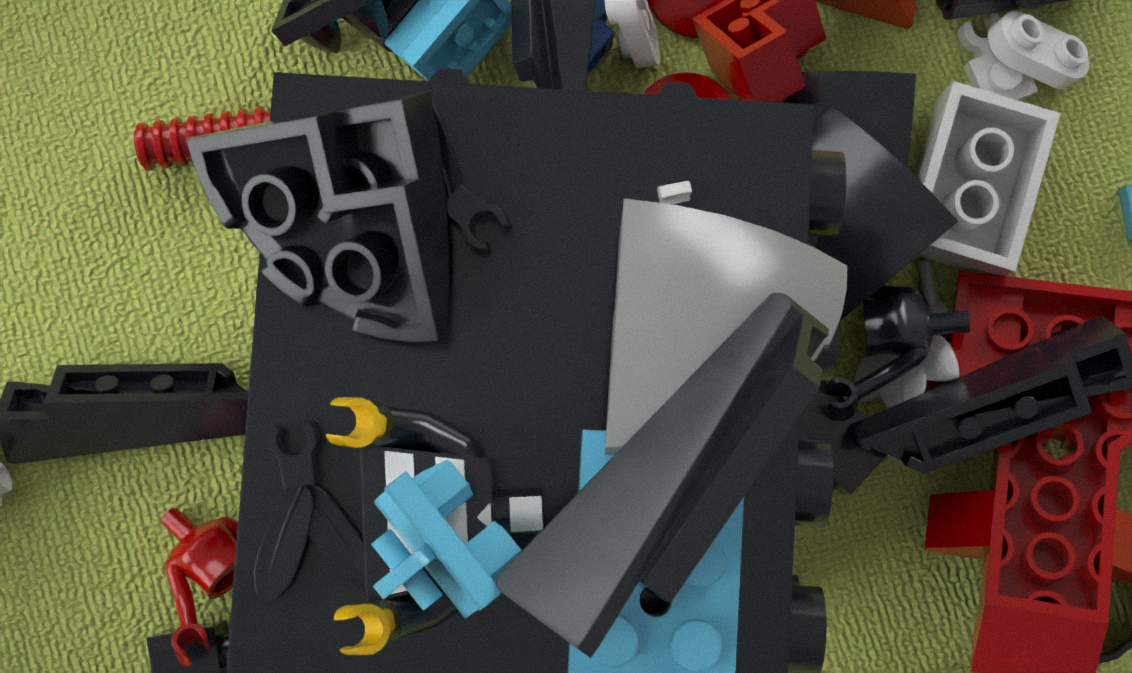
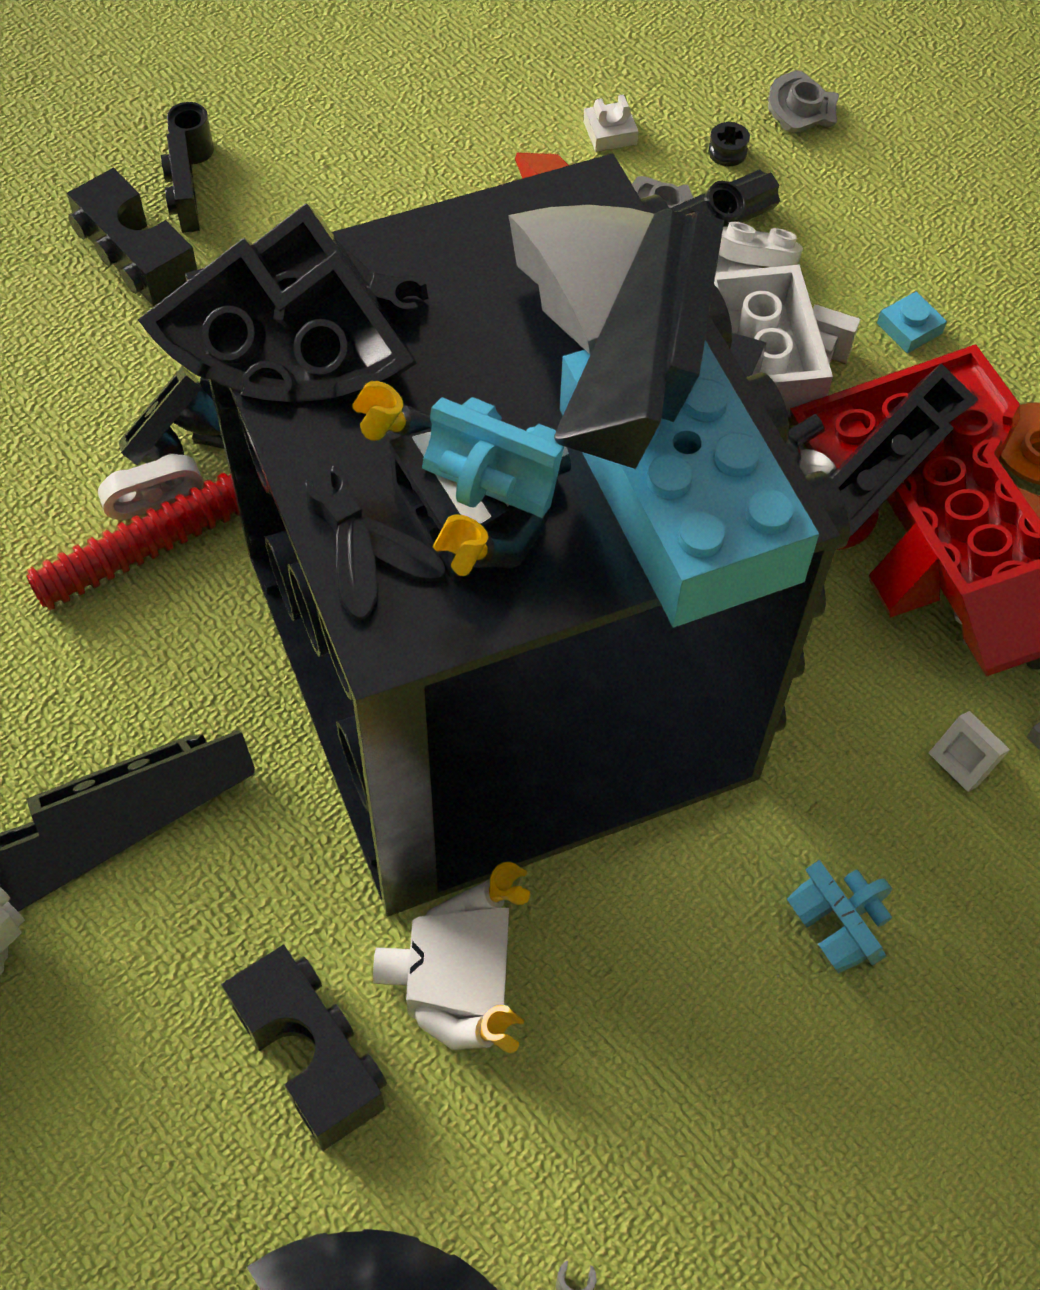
camera: 25 degrees left, 25 degrees down
red piece [161,508,238,667] -> none
none -> white plate [98,454,203,520]
none -> white tile [813,304,860,365]

